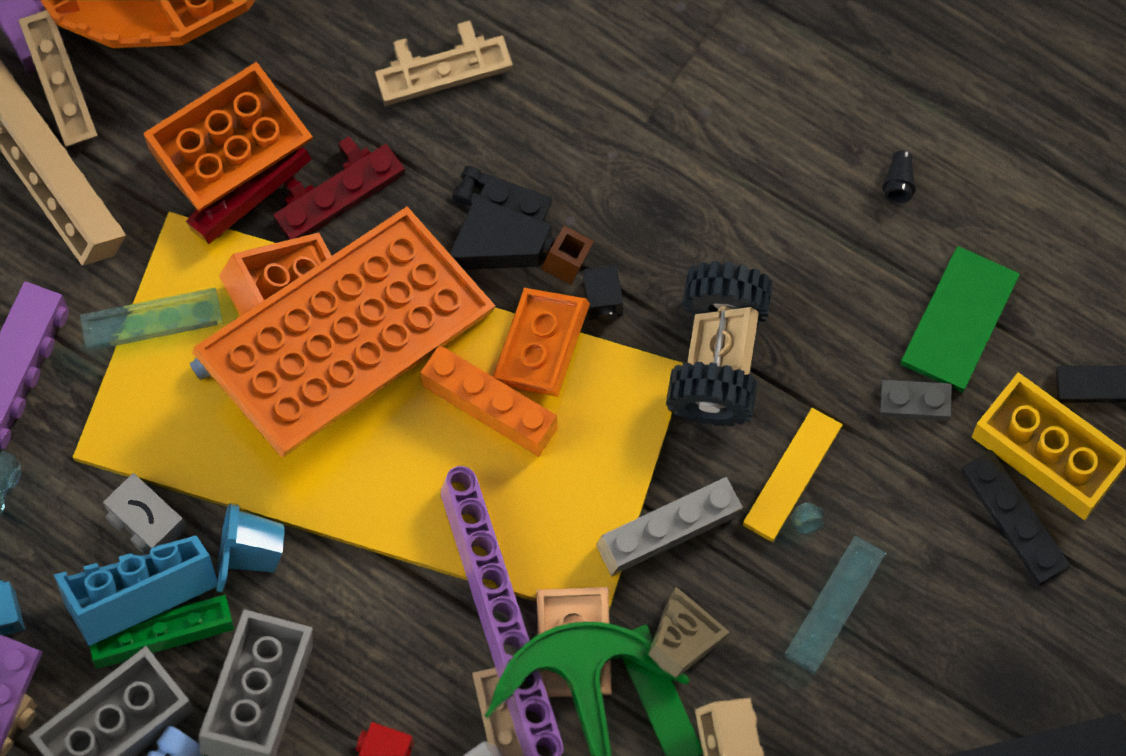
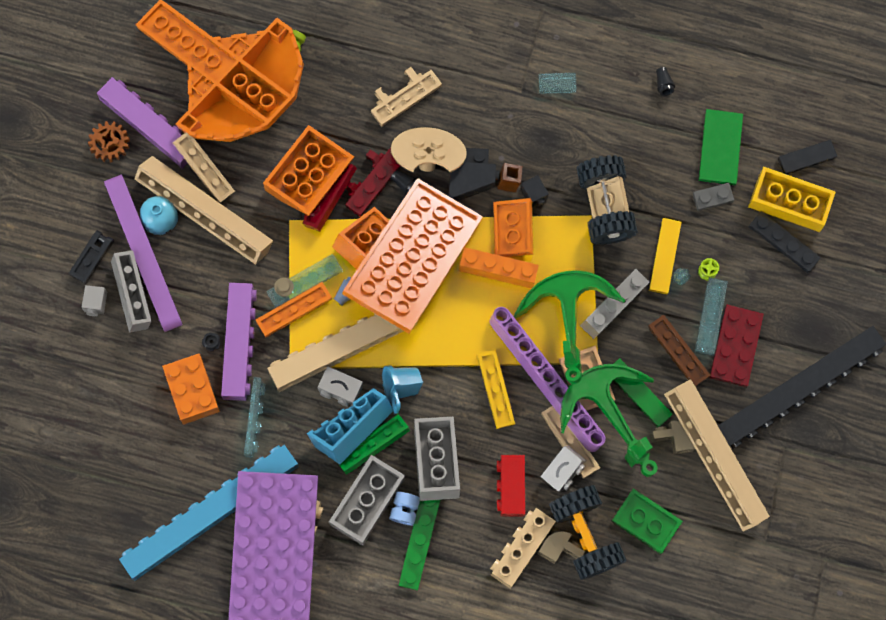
camera: 25 degrees left, 5 degrees up
dark tan wing [648,587,730,678] -> none
none -> orange plate [256,282,332,338]
none -> tan brick [268,313,417,392]
none -> dark tan plate [274,278,294,297]
none -> tan piece [391,127,466,172]
none -> black cone [391,170,417,194]
none -> yellow tile [477,349,515,429]
none -> green piece [513,270,626,384]
none -> clear light blue tile [538,73,577,93]
none -> reddish brown plate [648,315,711,387]
none -> lime wheel [698,258,719,280]
none -> dark red plate [709,304,764,388]

